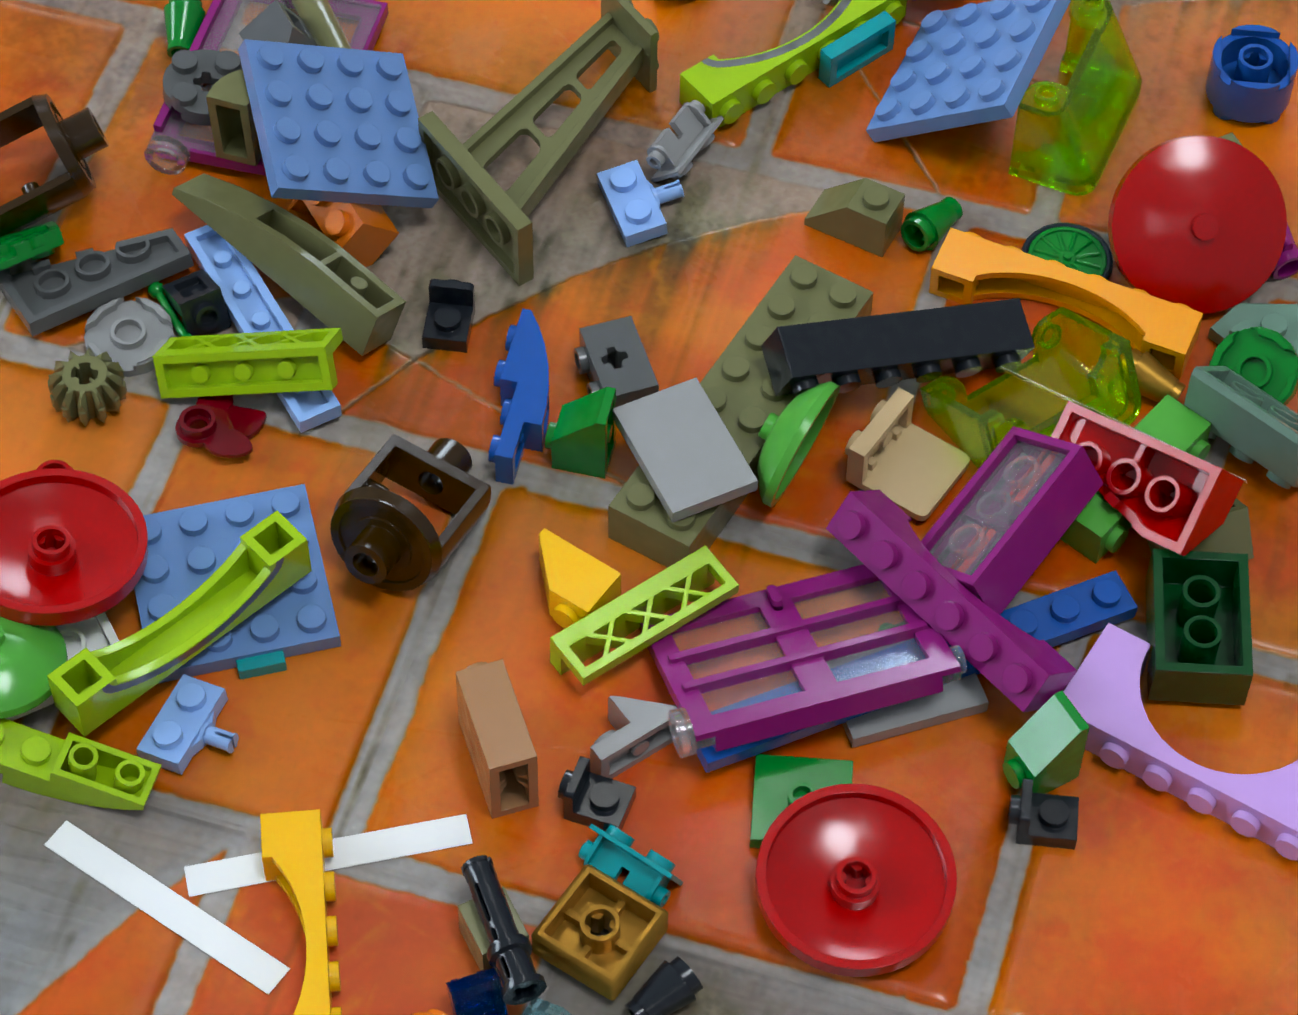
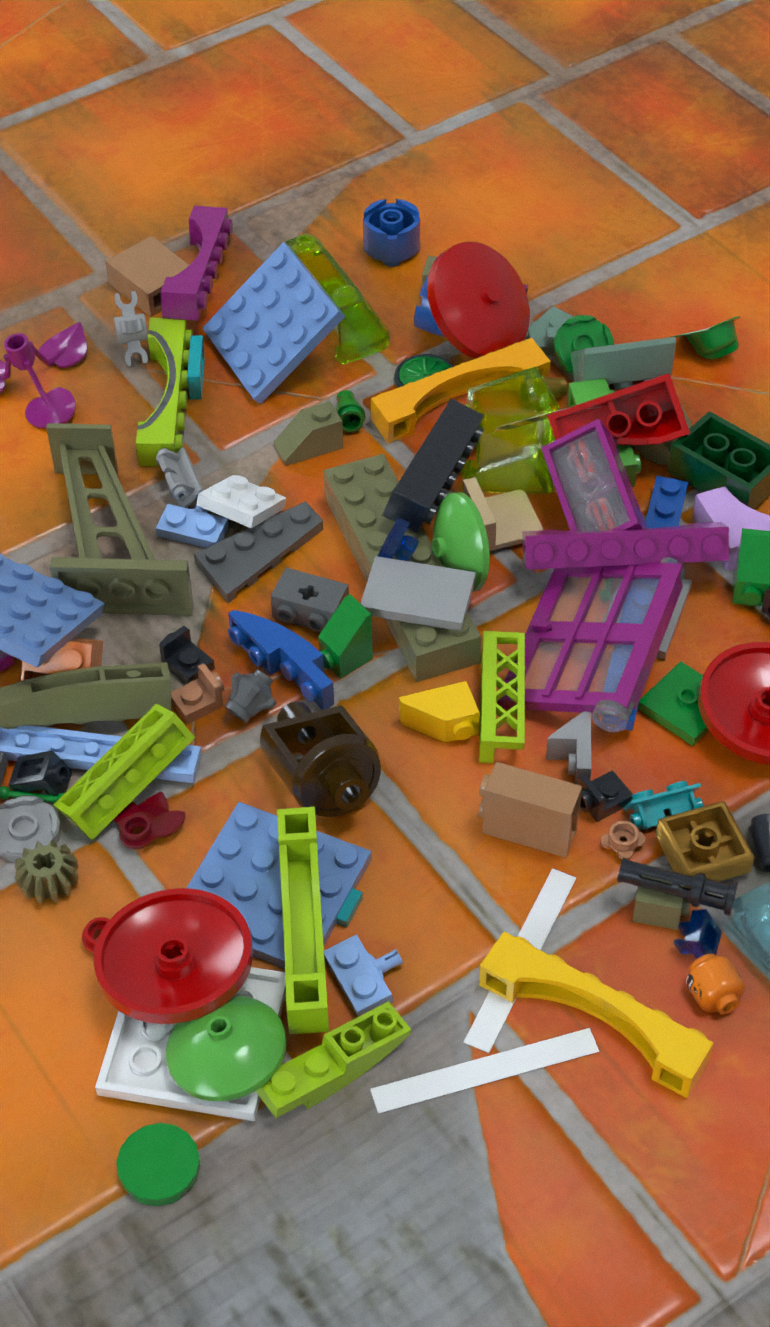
camera: 50 degrees left, 5 degrees down
none -> nougat bracket [171,663,224,724]
none -> dark grey wing [194,501,323,603]
none -> white plate [196,475,286,528]
none -> dark grey rock [224,669,277,723]
none -> clear blue tile [377,517,419,561]
none -> nougat plate [601,821,645,860]

